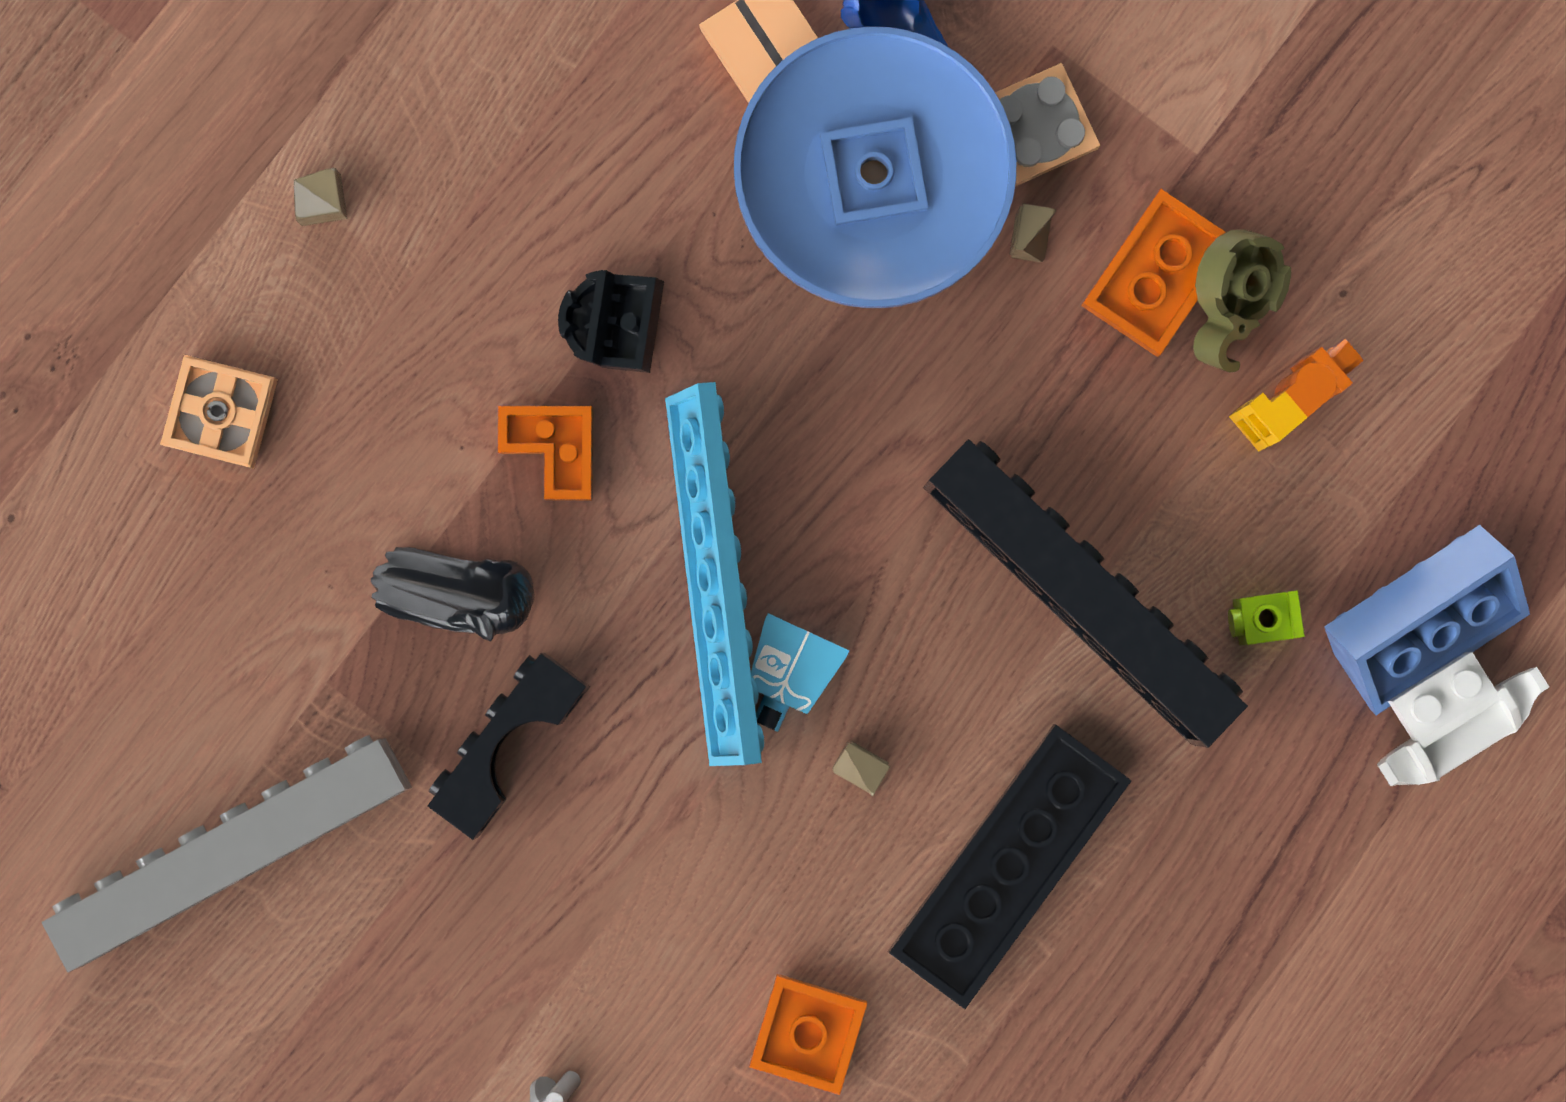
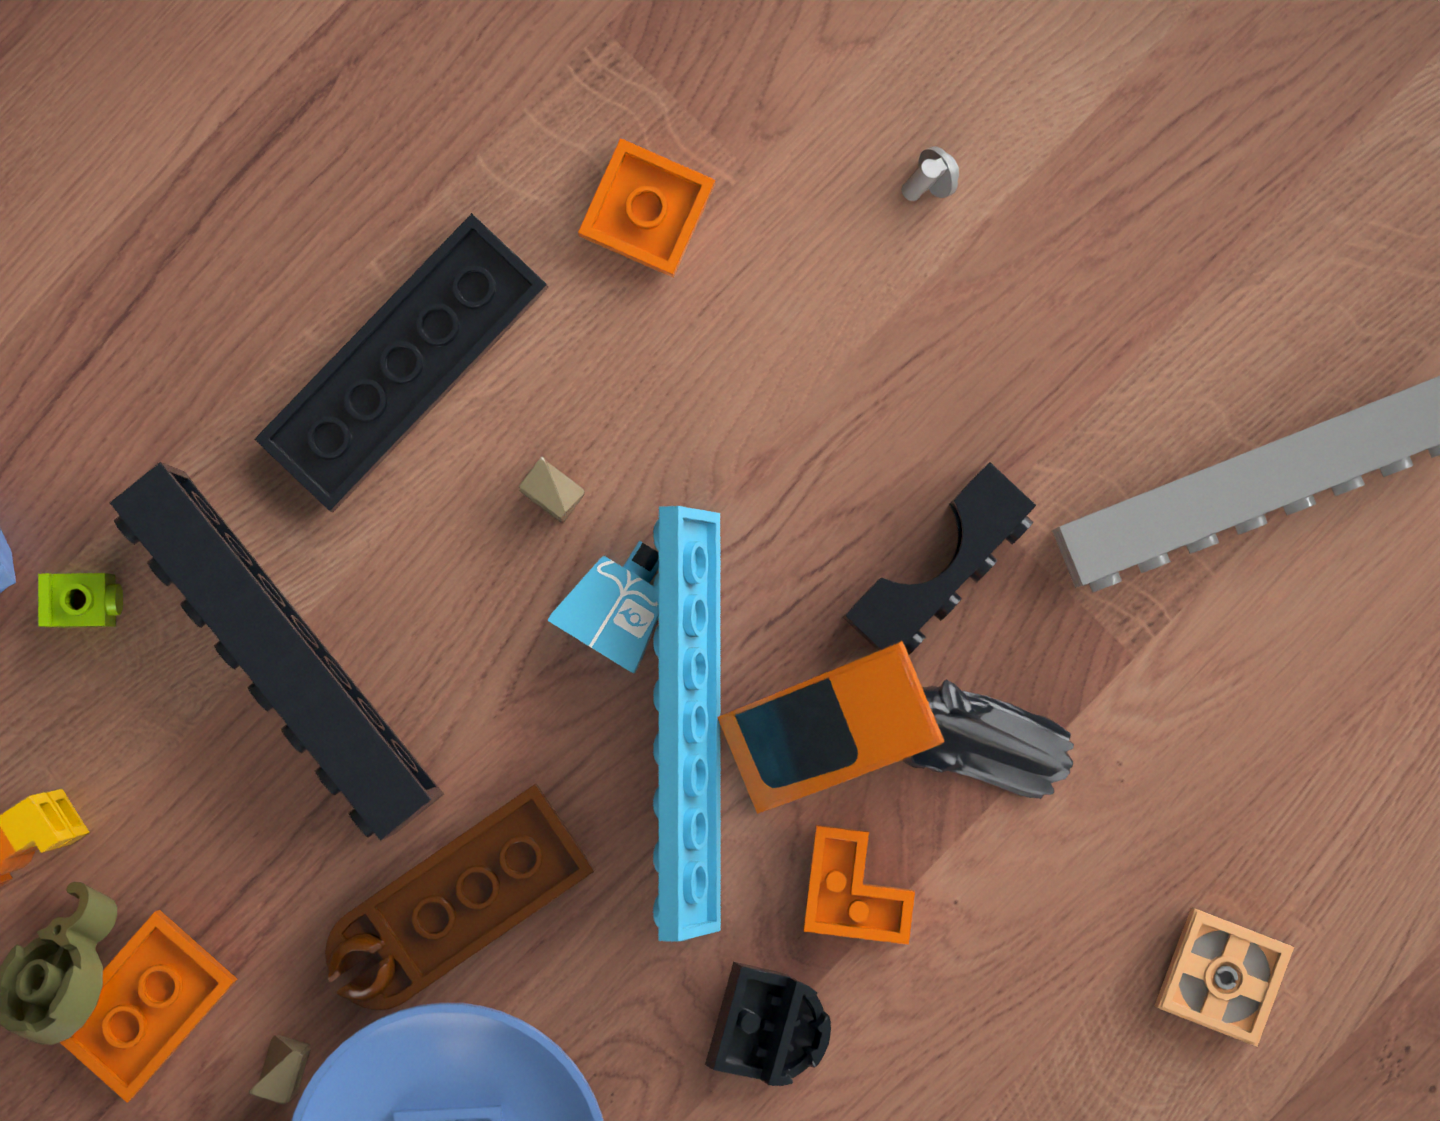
camera: 170 degrees left, 0 degrees up
none -> reddish brown plate [325,783,595,1010]
none -> orange slope [717,641,944,814]

